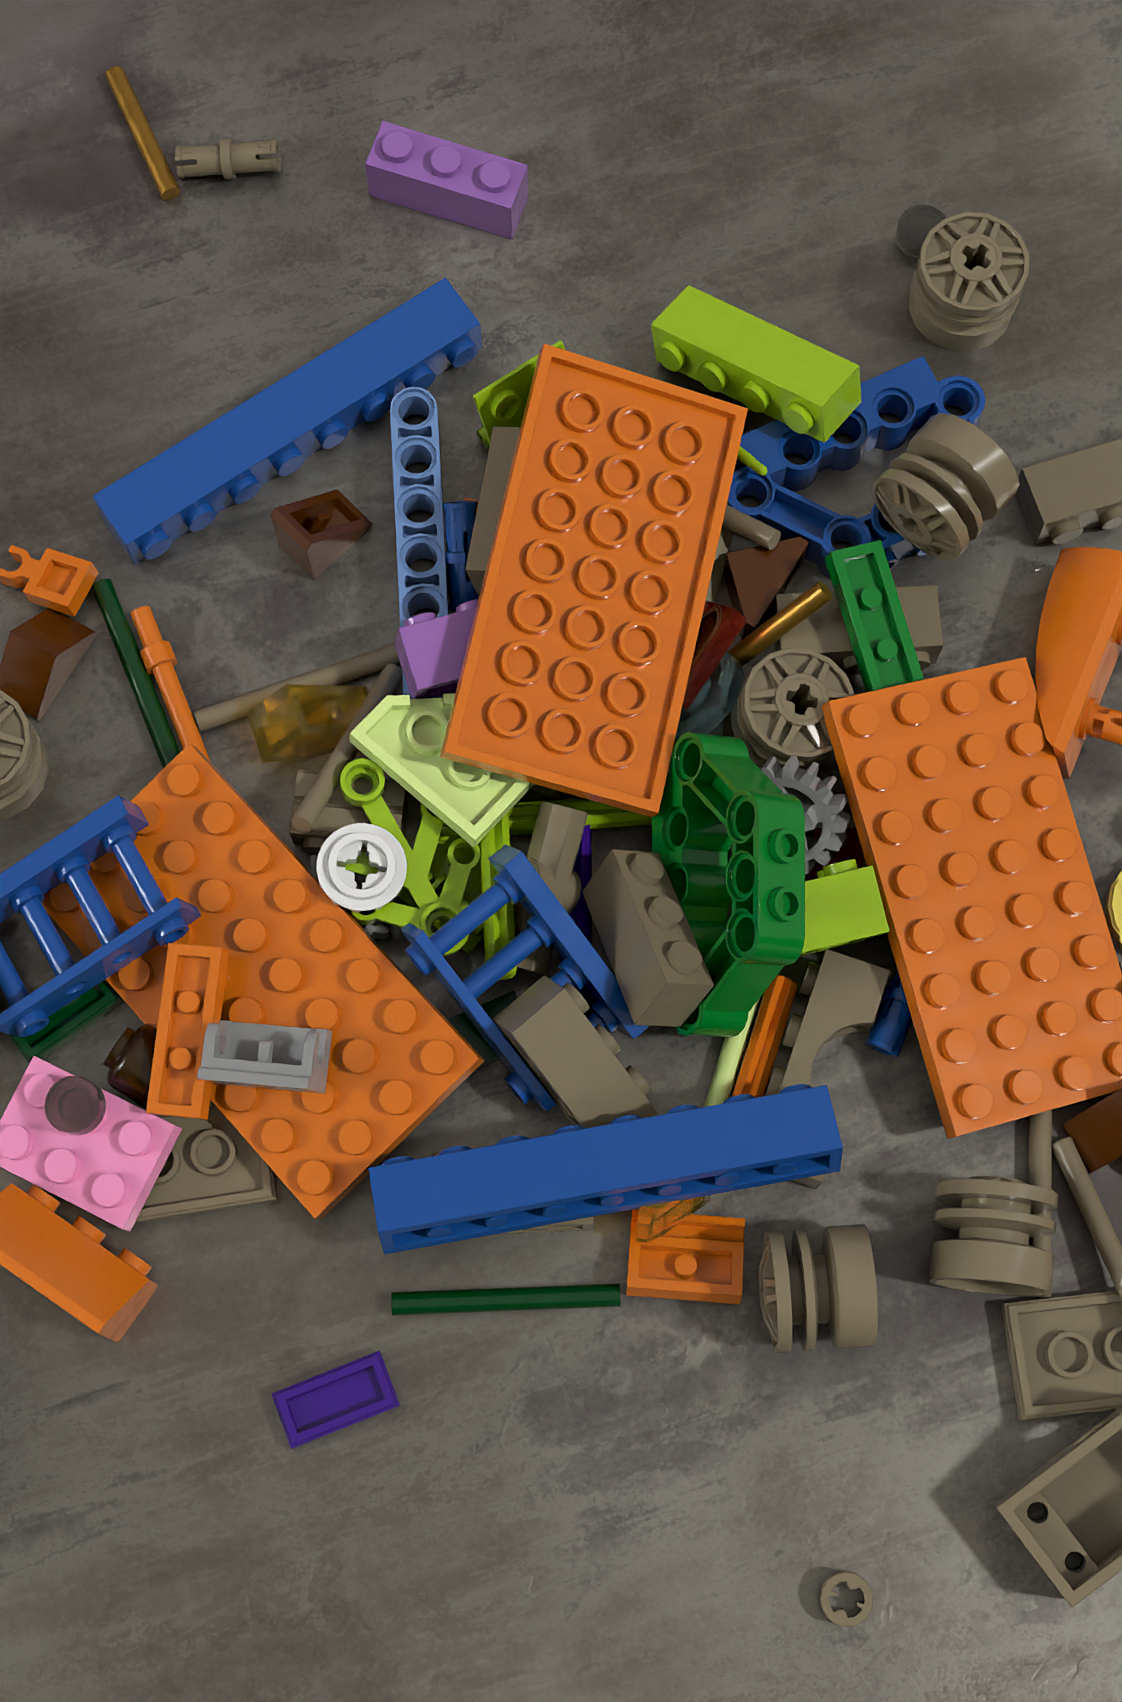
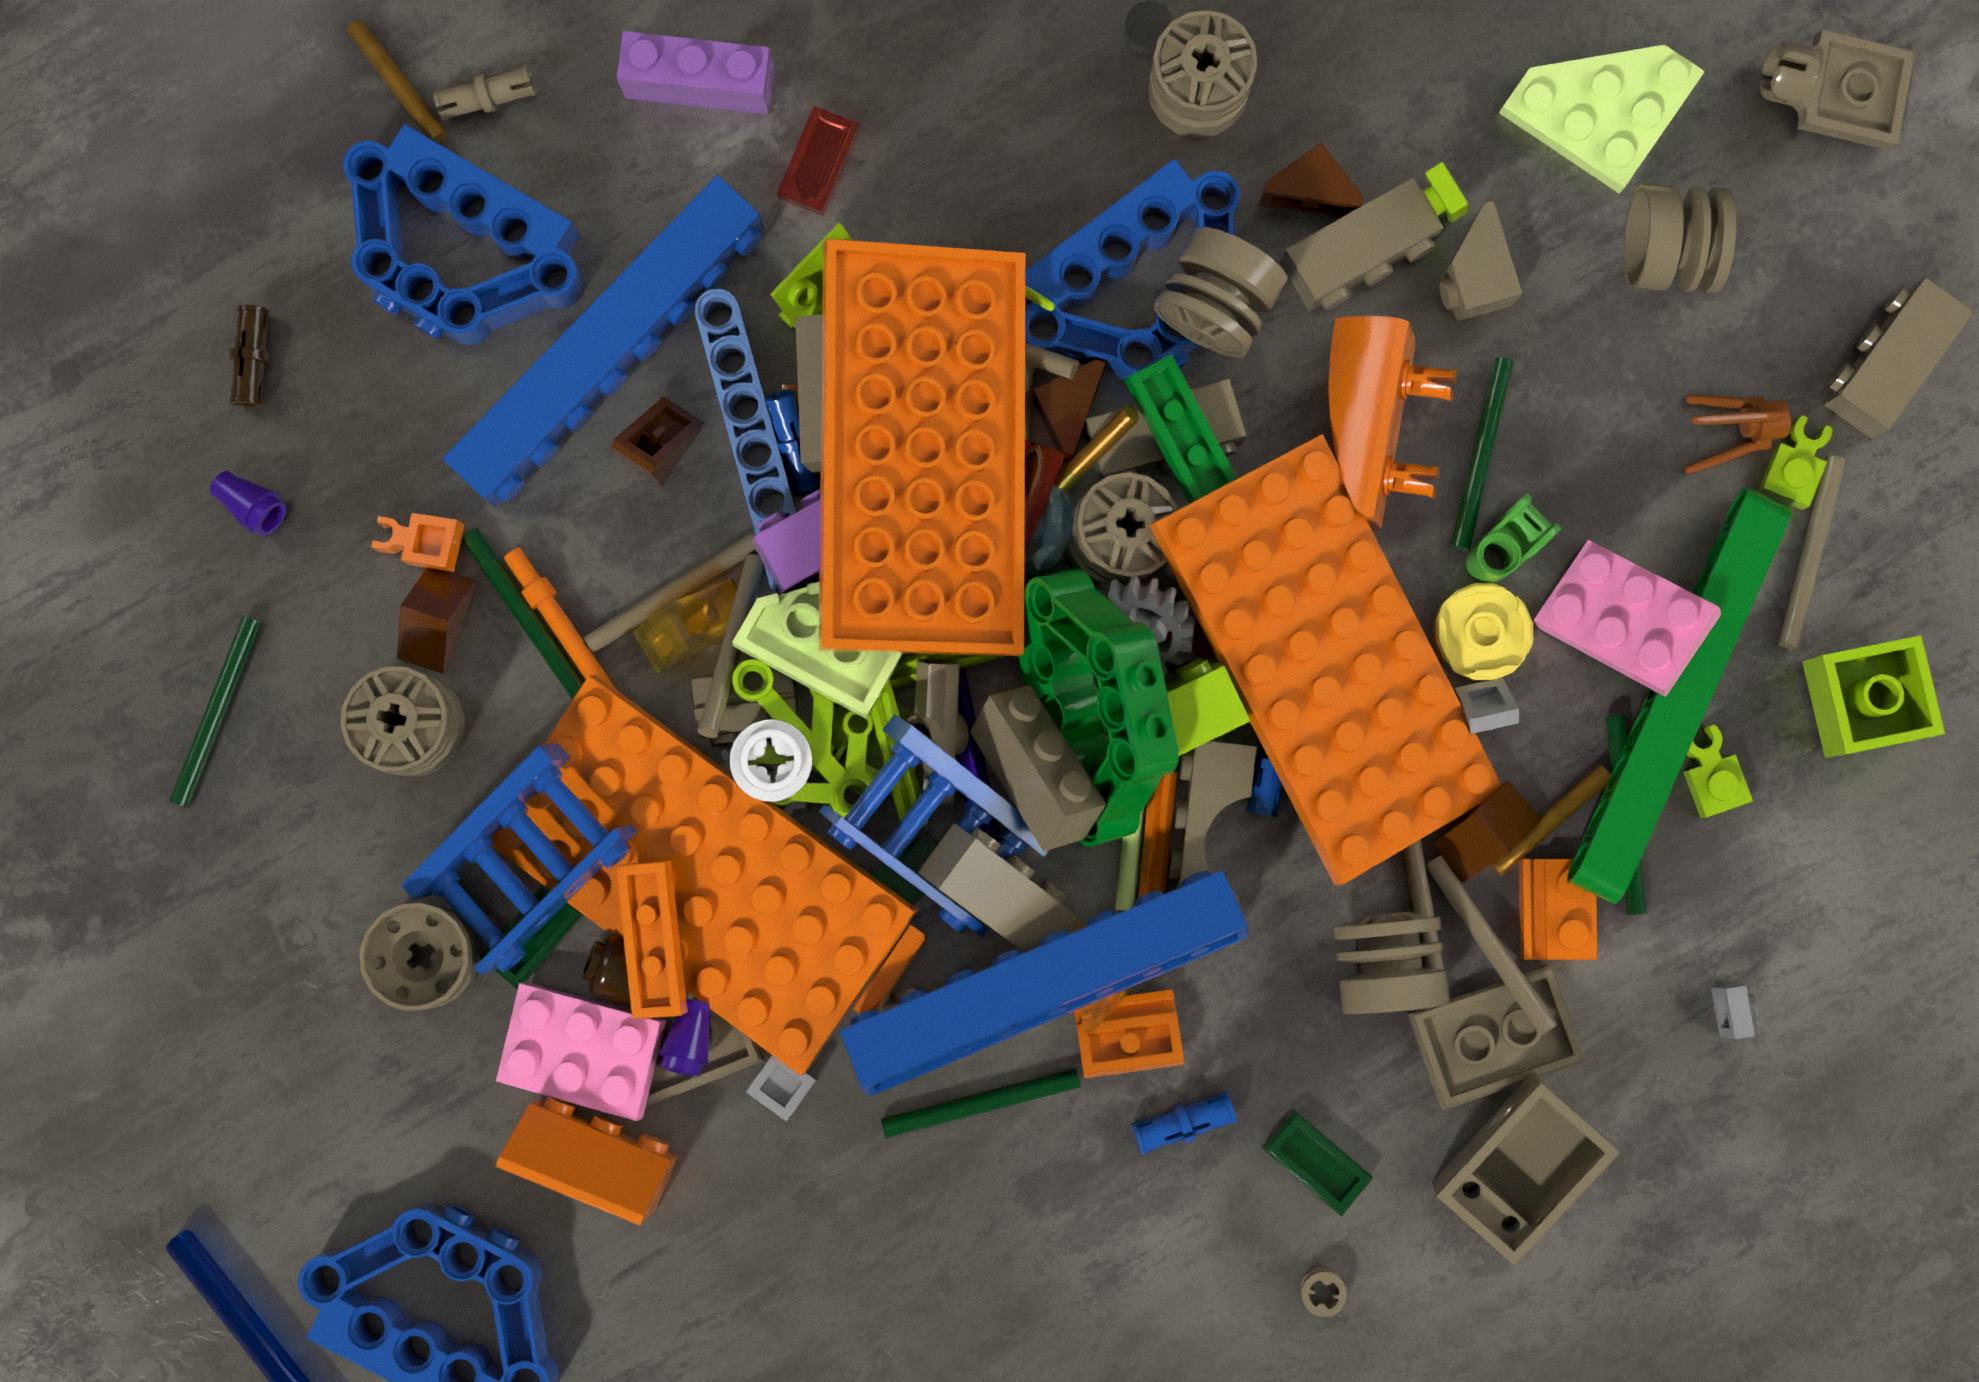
camera: 10 degrees left, 10 degrees up
clear smoke tile [44,1076,106,1135] -> none
light grey hinge [197,1020,332,1094] -> none
dark purple tile [272,1350,401,1449] -> none
lime brick [651,285,861,443] -> none
dark tan wheel [758,1224,878,1353] -> none
none -> blue brick [343,124,584,345]
none -> dark purple cone [659,999,712,1077]
none -> light grey plate [746,1055,817,1122]
none -> clear red tile [777,106,860,216]
none -> orange tile [853,924,927,1014]
none -> blue pin [1131,1091,1237,1155]
none -> reddish brown slope [1259,142,1363,218]
none -> dark green tile [1262,1110,1374,1217]

